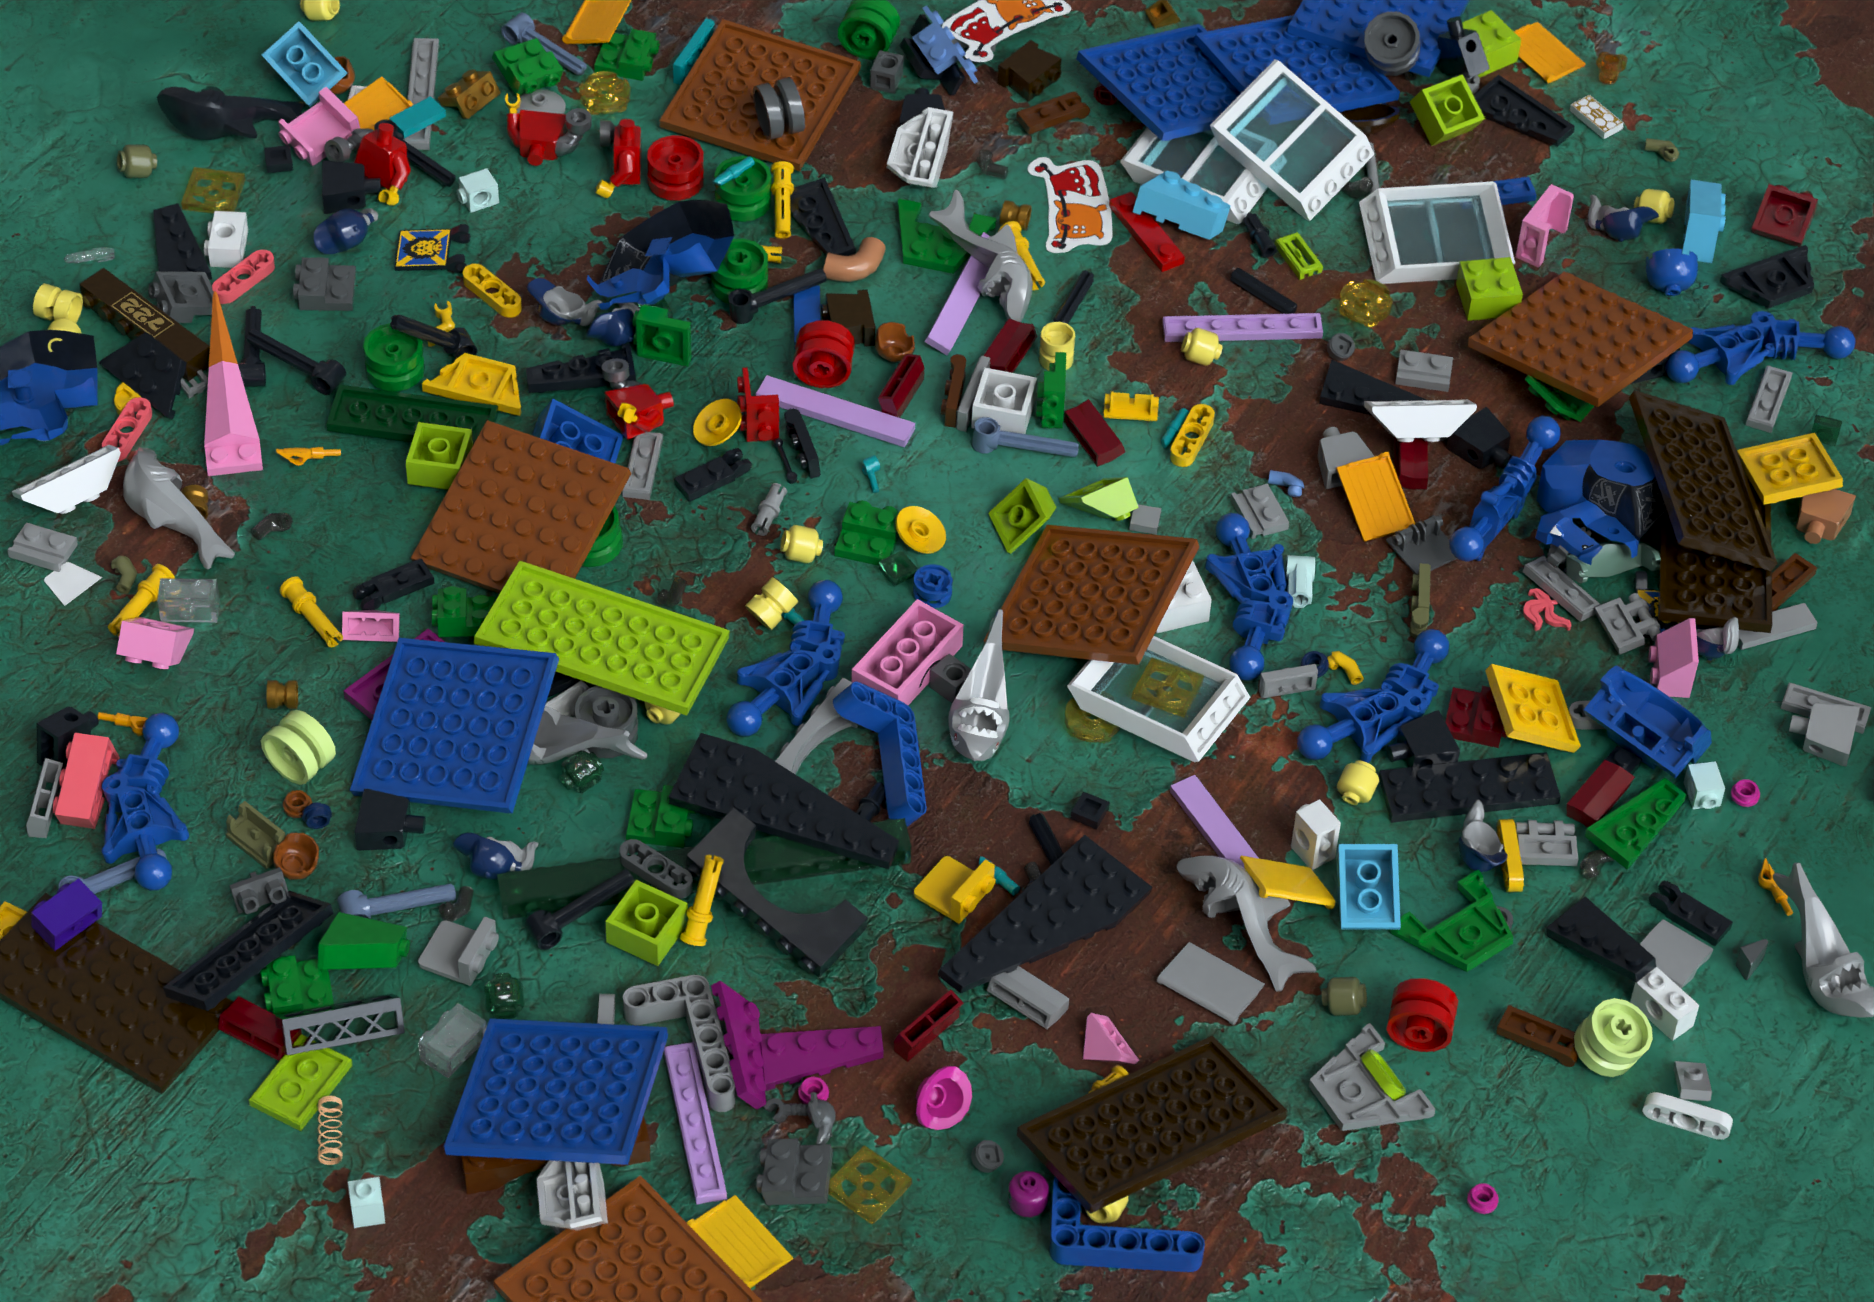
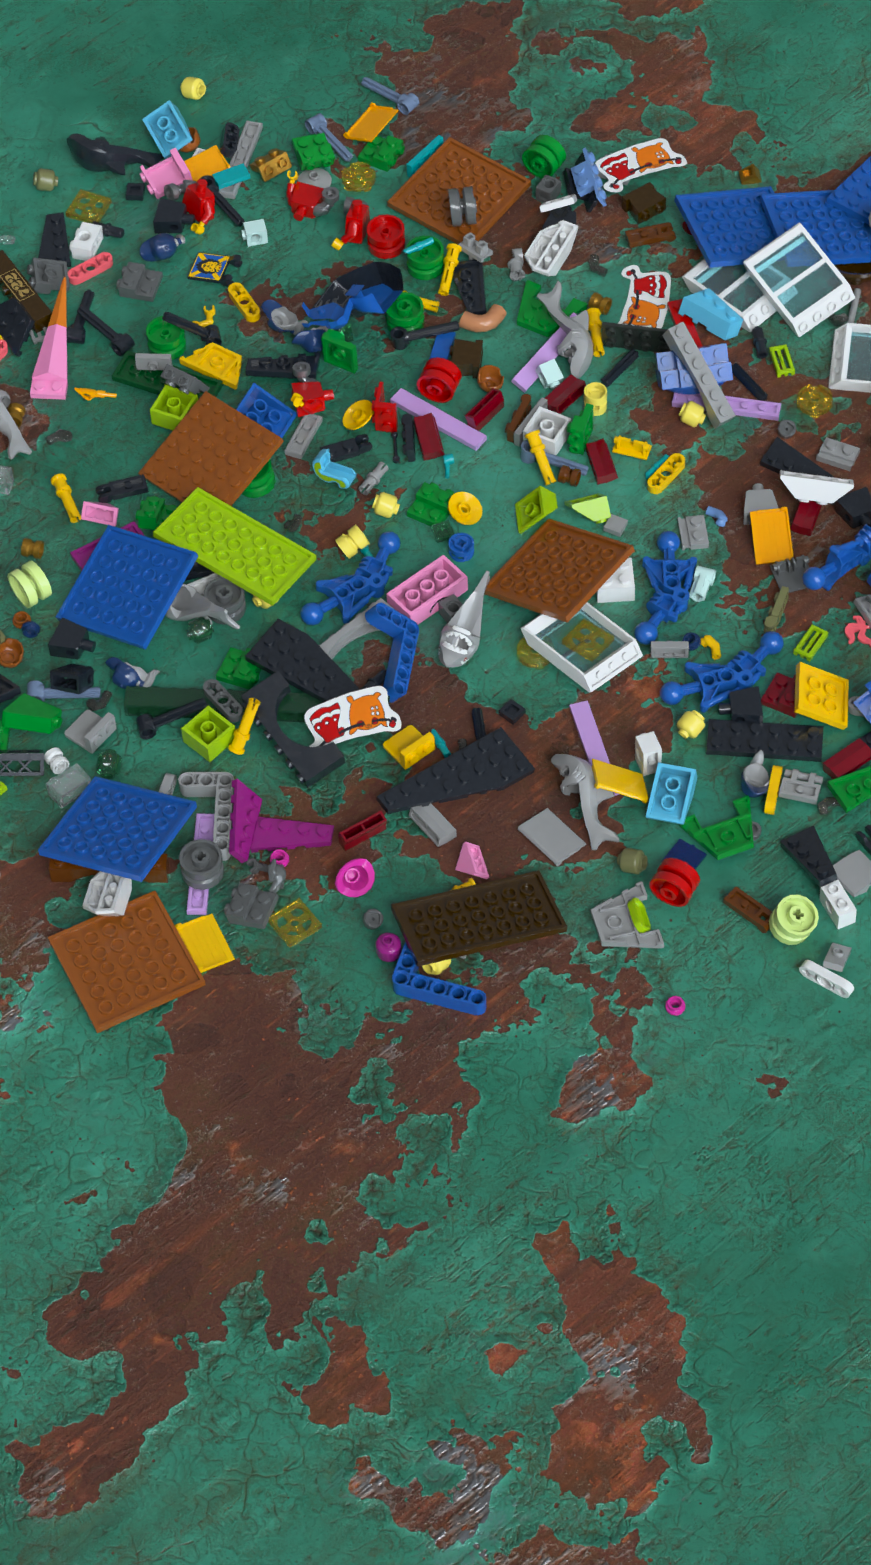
camera: 20 degrees right, 5 degrees up
none -> white wheel [44,747,69,774]
none -> black torso [50,664,94,695]
none -> black axle [92,221,125,238]
none -> light grey plate [135,353,173,371]
none -> dark grey plate [161,364,210,395]
none -> dark grey wheel [179,839,224,890]
none -> black beam [220,122,240,158]
none -> sticker [304,686,401,747]
none -> medium azure animal [312,449,356,489]
none -> dark red piece [414,412,445,461]
none -> light grey hips [458,232,493,263]
none -> light grey connector [507,248,525,281]
none -> yellow pin [524,430,556,486]
none -> light aqua brick [535,359,564,389]
none -> white tile [540,194,577,213]
none -> reddish brown wheel [558,465,581,487]
none -> pearl dark grey bracket [602,322,671,352]
none -> piece [655,343,733,394]
none -> clear blue piece [661,839,707,870]
none -> light grey arch [662,322,736,429]
none -> lime tile [793,625,828,662]

